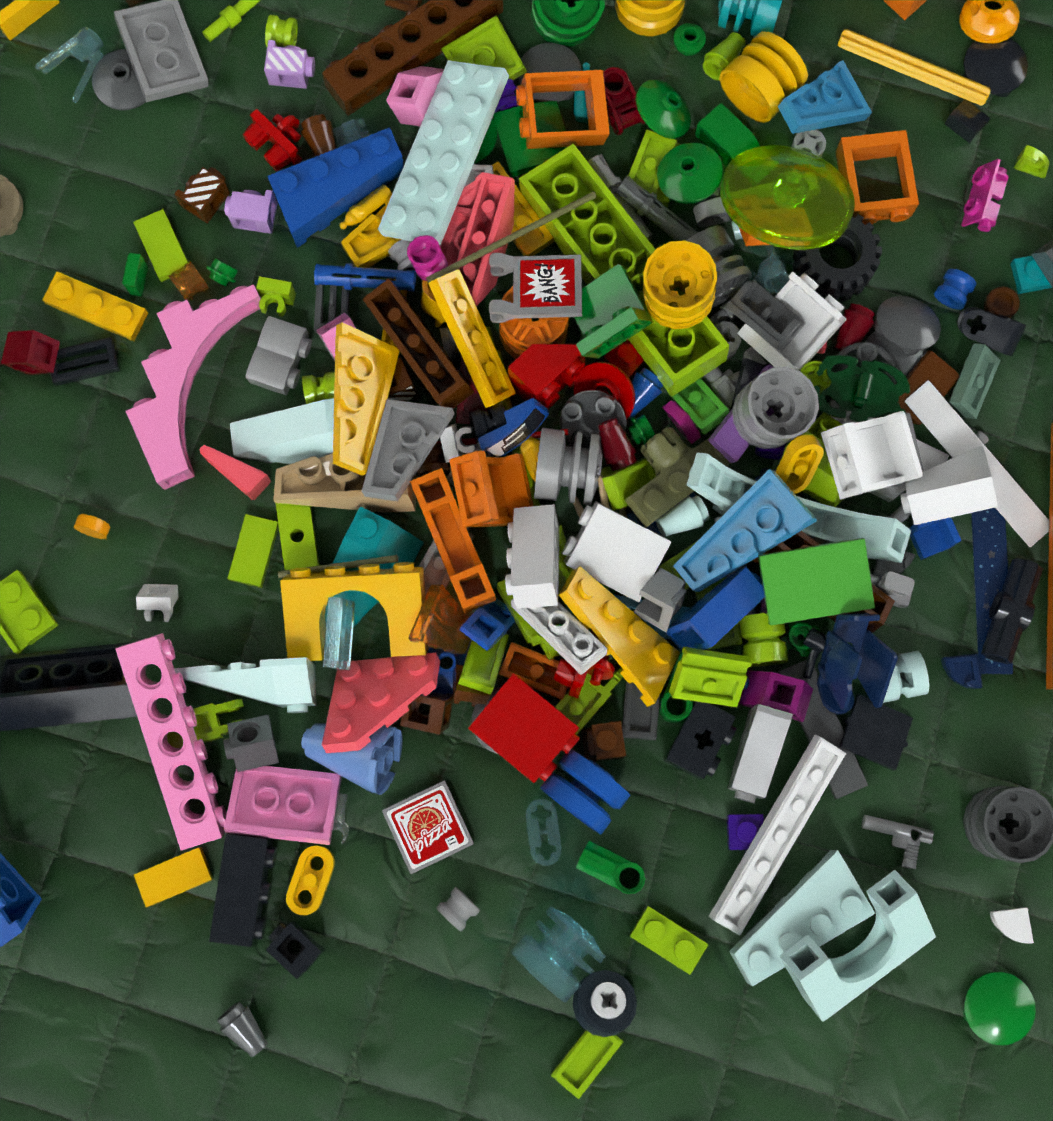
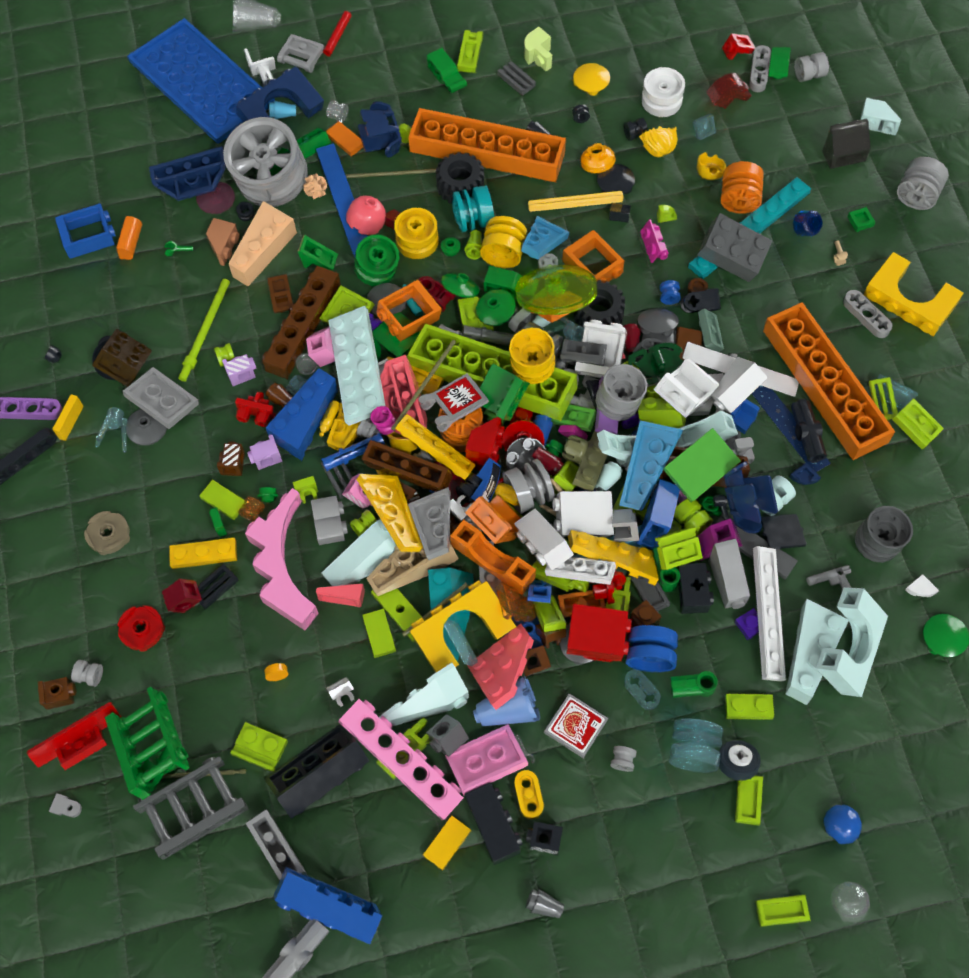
camera: 30 degrees left, 15 degrees down
yellow plate [776,435,824,494] -> none
none -> clear tile [296,353,317,374]

